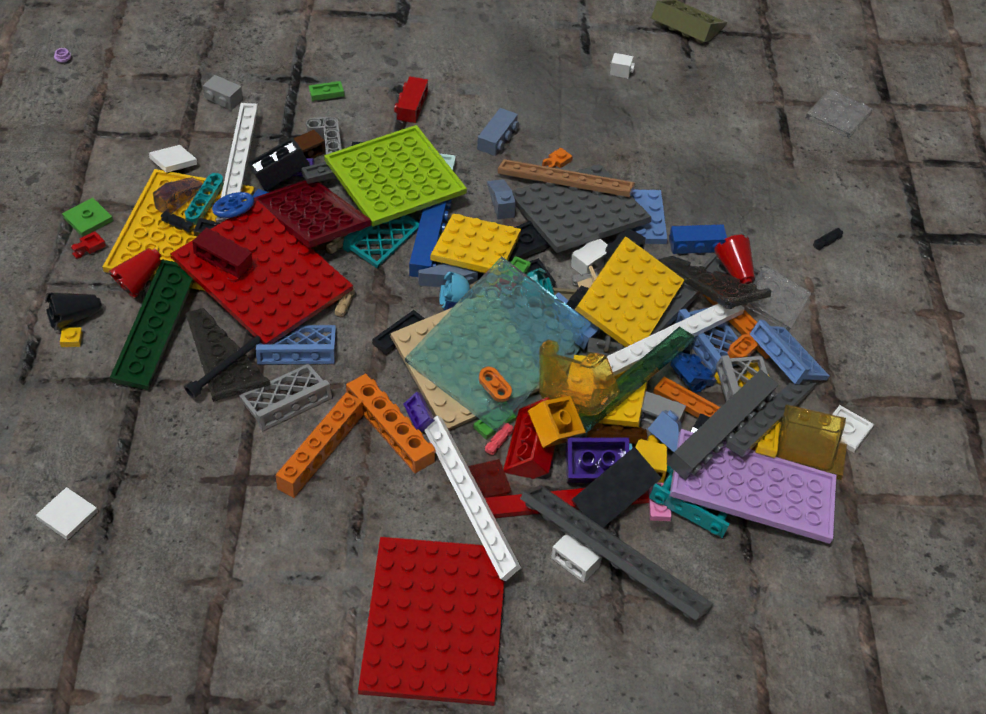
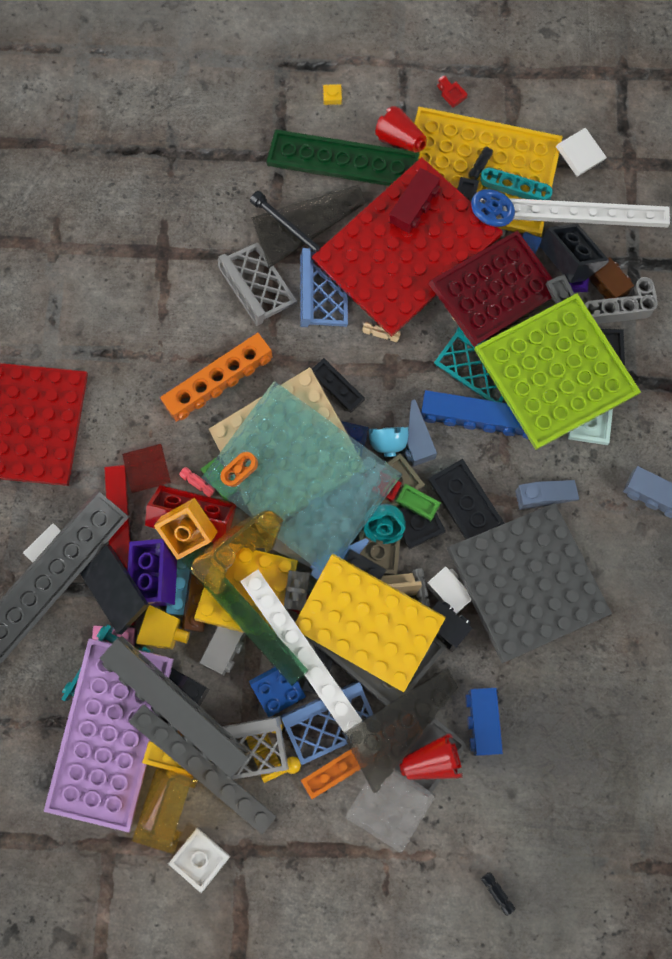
camera: 95 degrees right, 25 degrees up
white tile [36,487,98,540] -> none
black cone [45,292,102,331] -> none
bright green plate [62,198,113,237] -> none
slope [153,177,203,213] -> none
orange brick [276,393,363,498] -> none
dark purple plate [403,392,435,432] -> none
white plate [424,415,521,581] -> none
yellow plate [430,214,521,277] -> none
medium nougat tile [498,159,635,197] -> none
orange plate [542,148,573,168] -> none
medium blue plate [631,189,667,244] -> none
medium blue slope [648,410,682,452] -> none
orange plate [653,376,720,418] -> none
orange plate [727,334,758,358] -> none
medium blue fence [750,320,830,384] -> none

